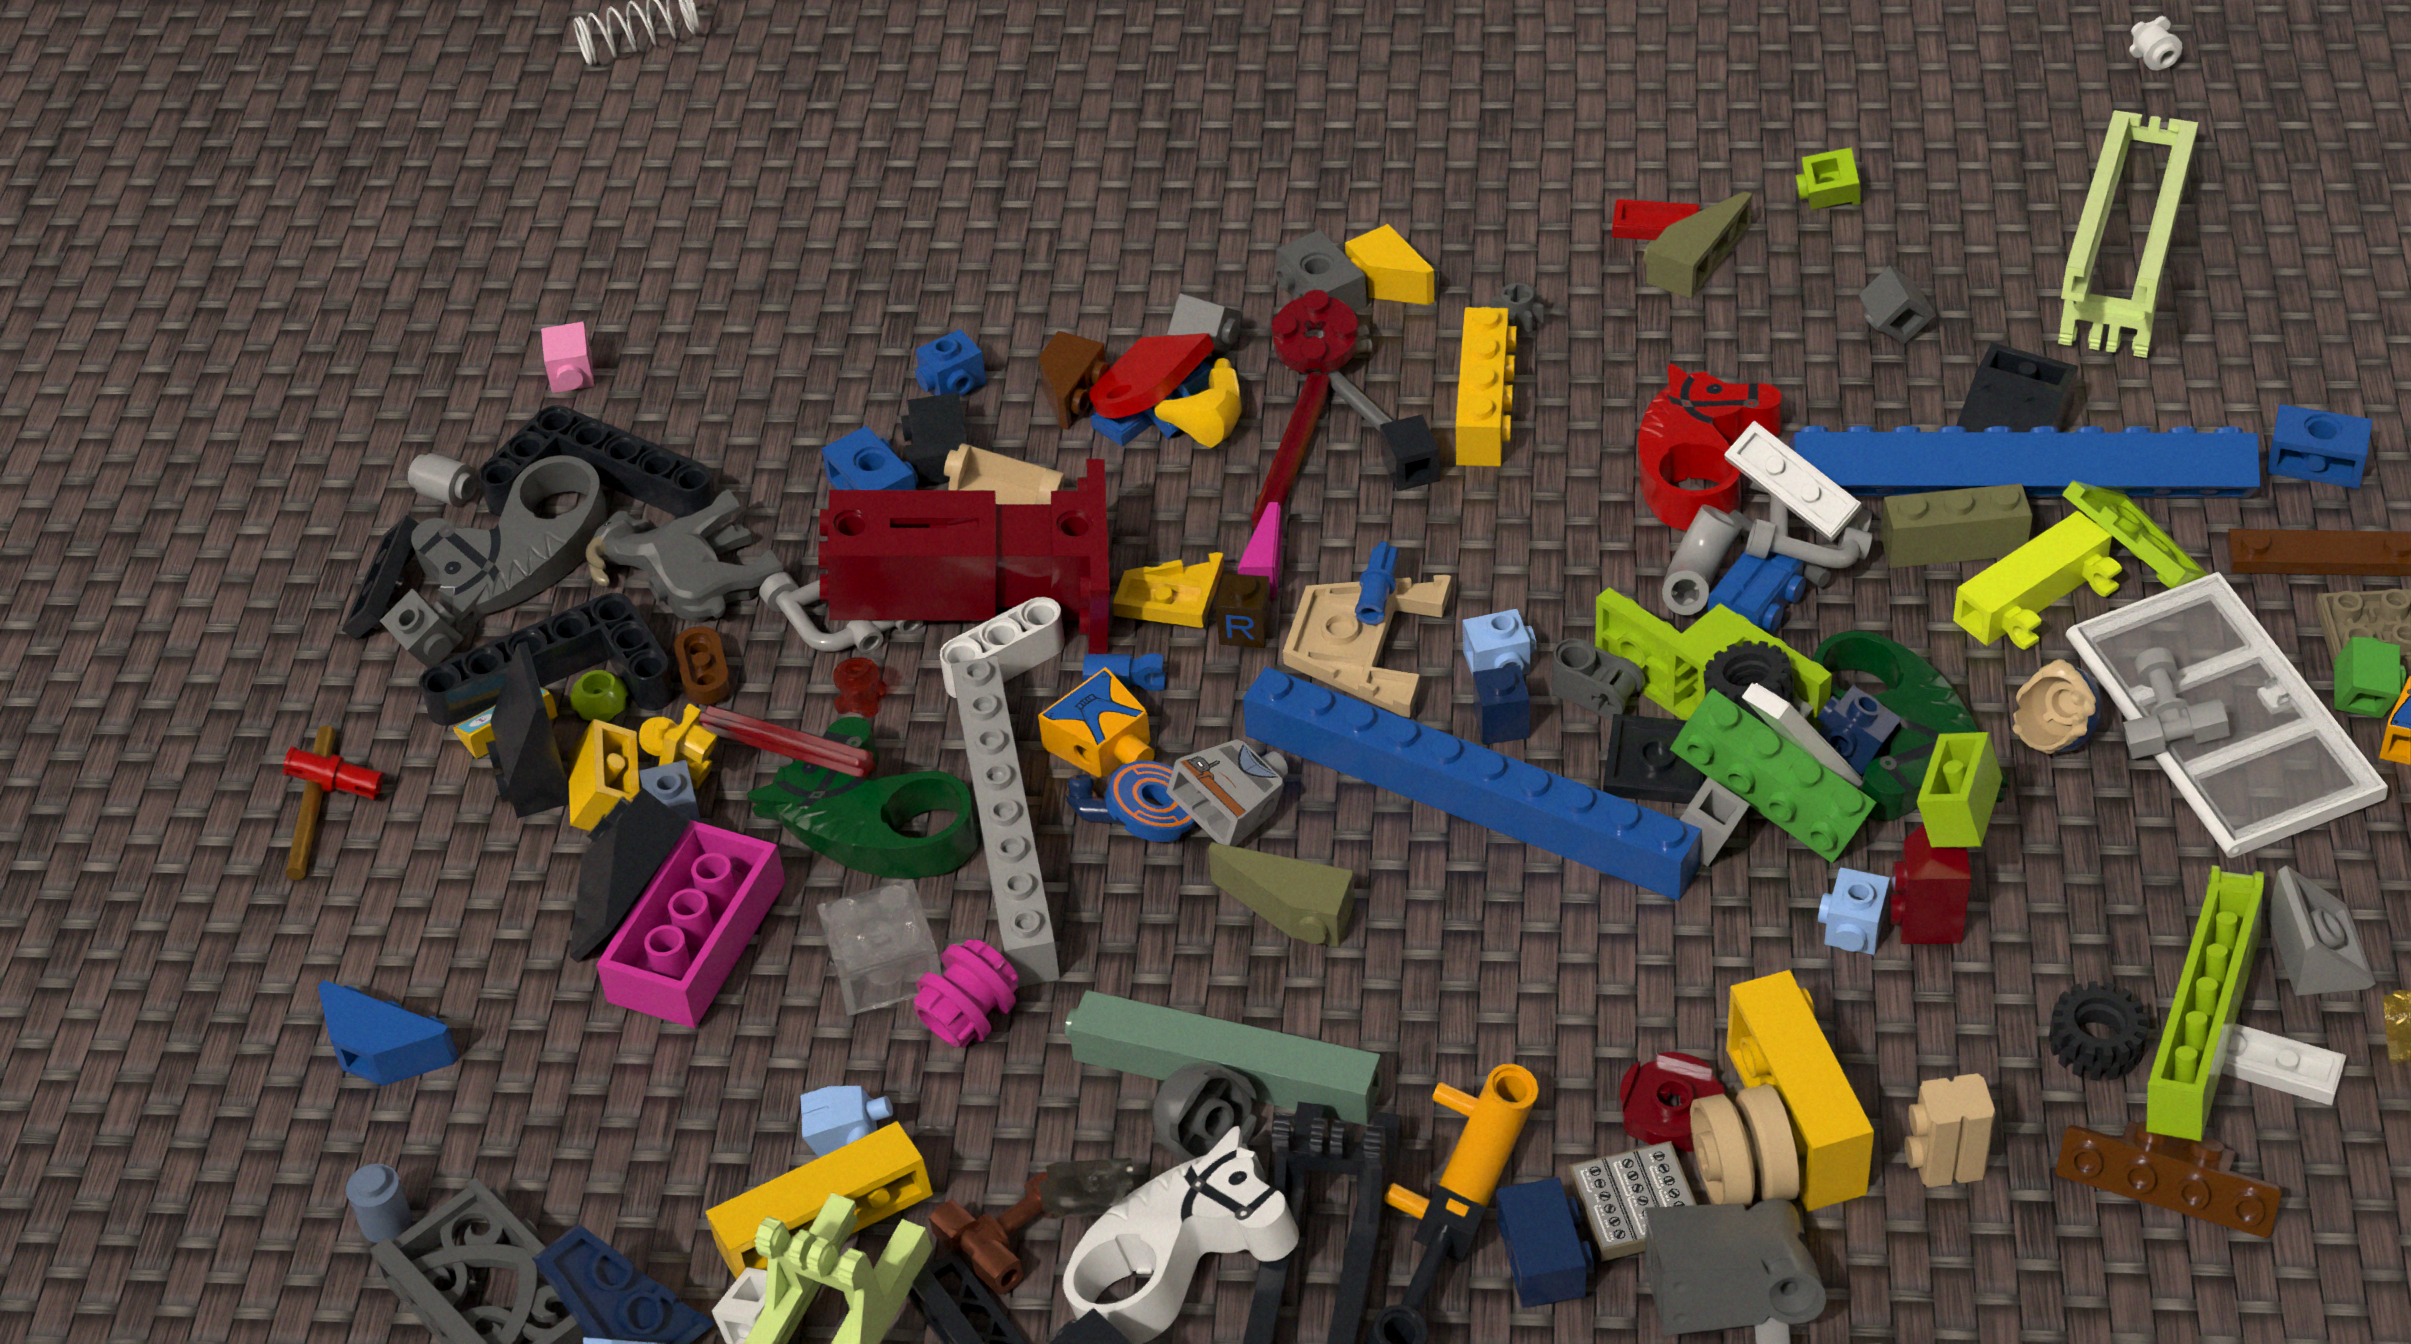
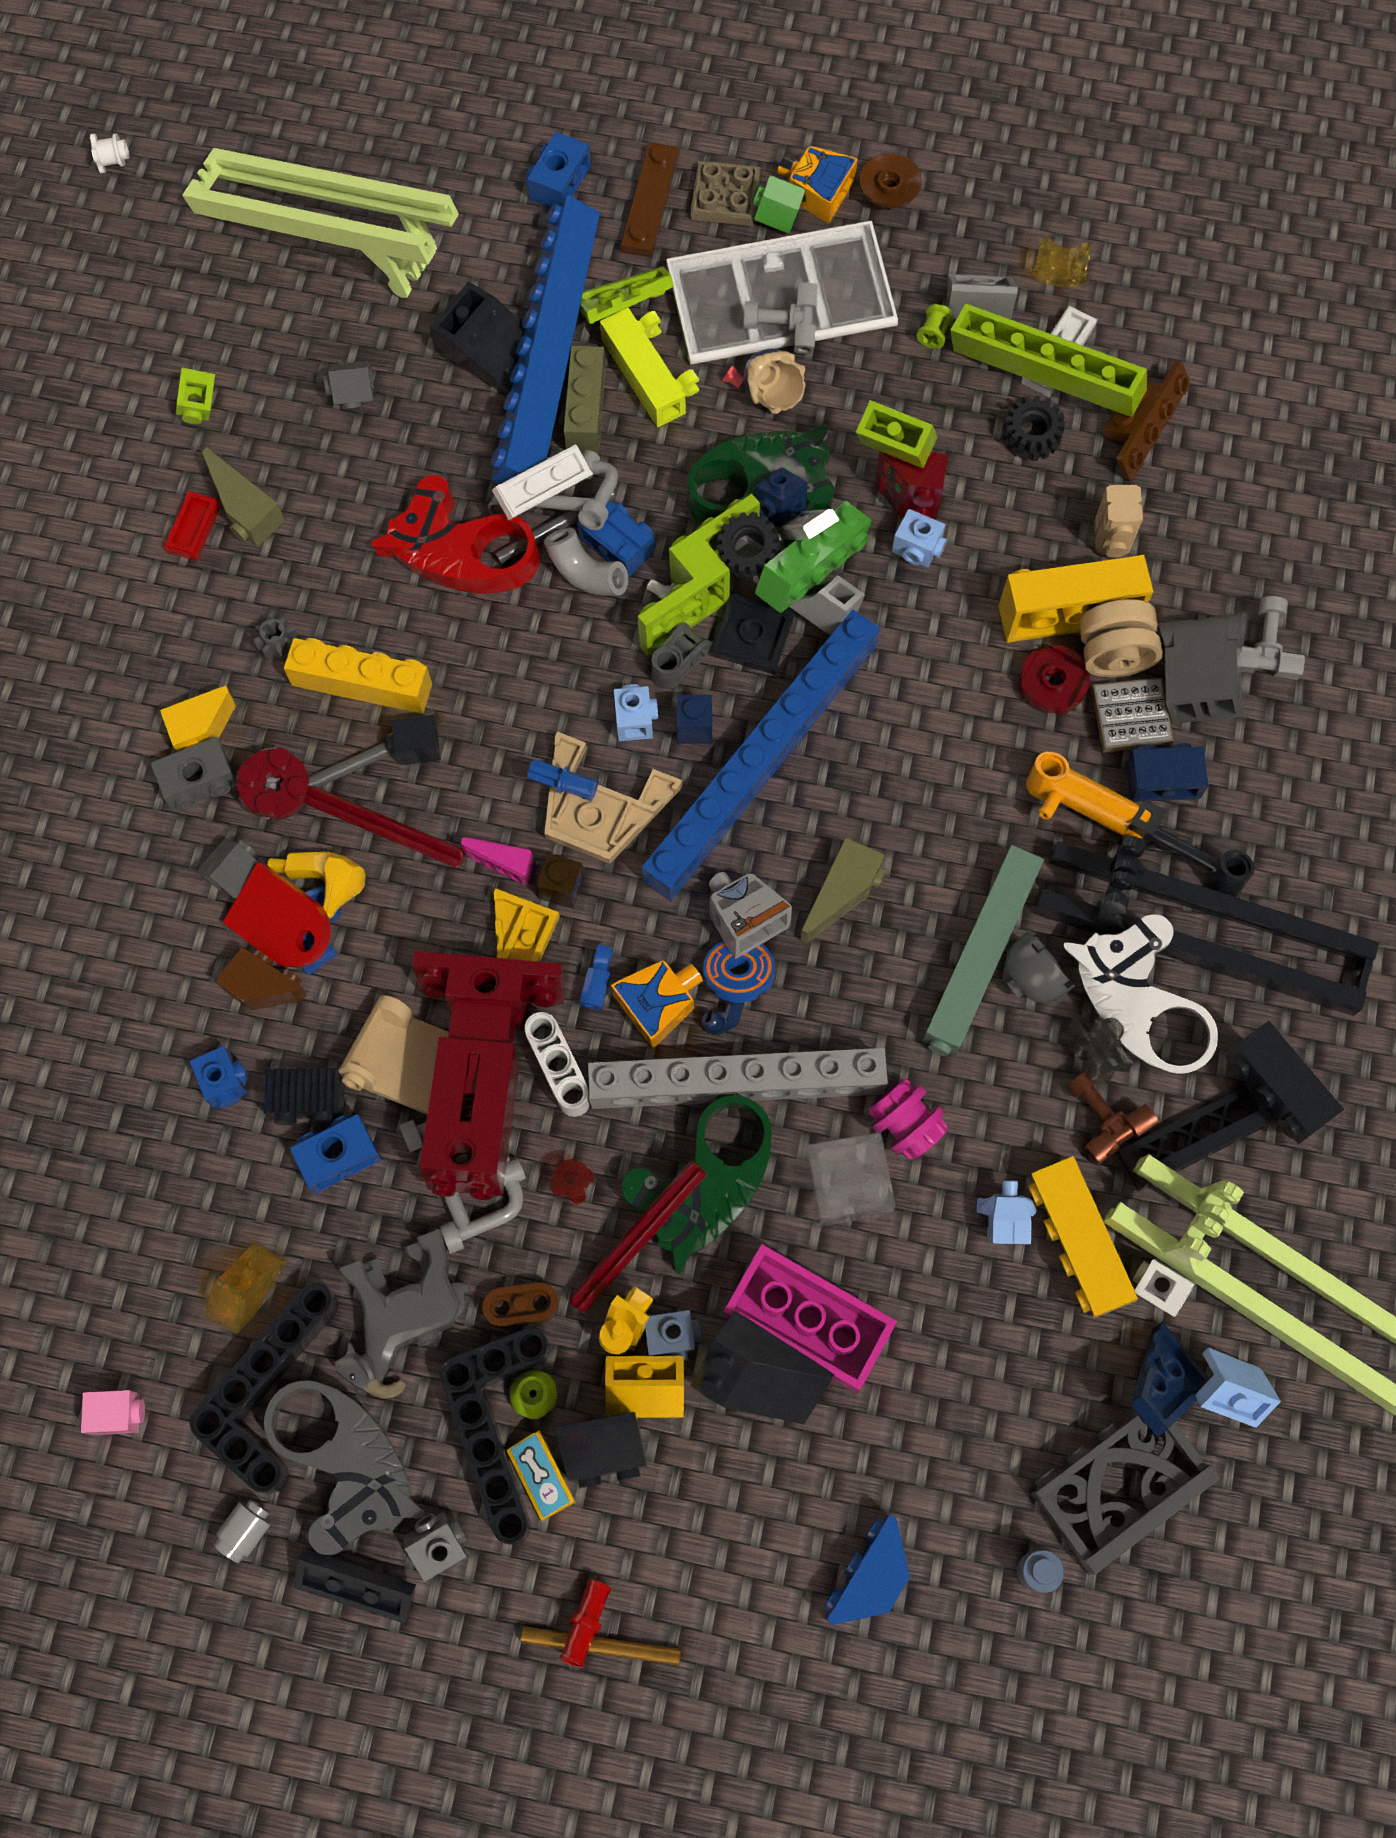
camera: 85 degrees left, 25 degrees up
none -> clear yellow slope [205,1243,286,1334]

